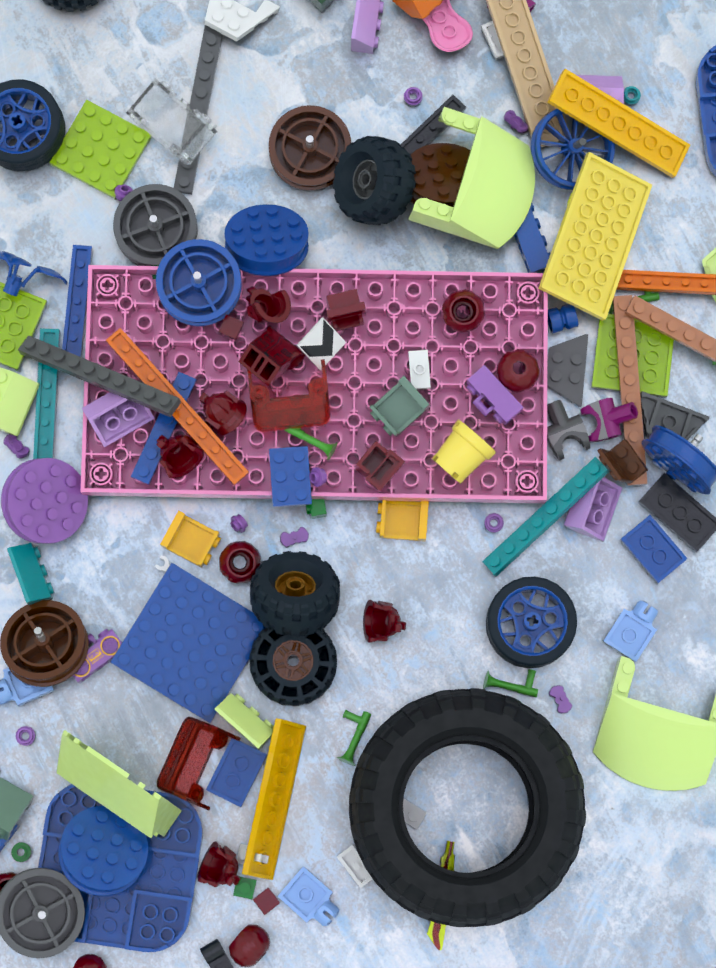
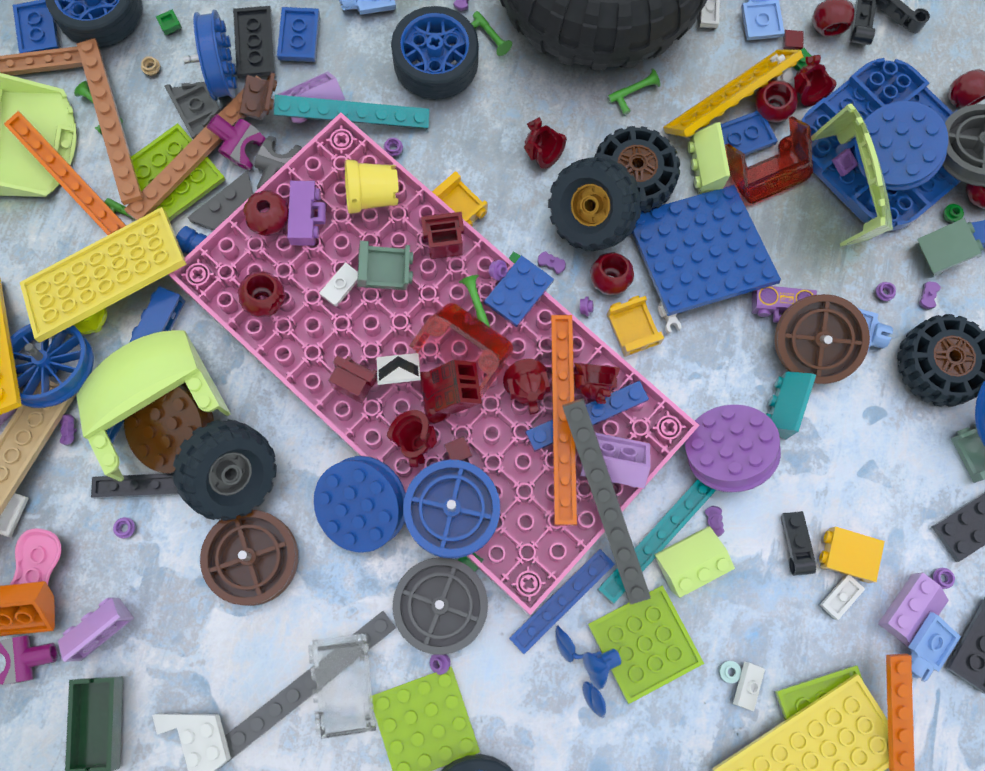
camera: 140 degrees left, 5 degrees down
none -> dark red piece [755,80,798,123]

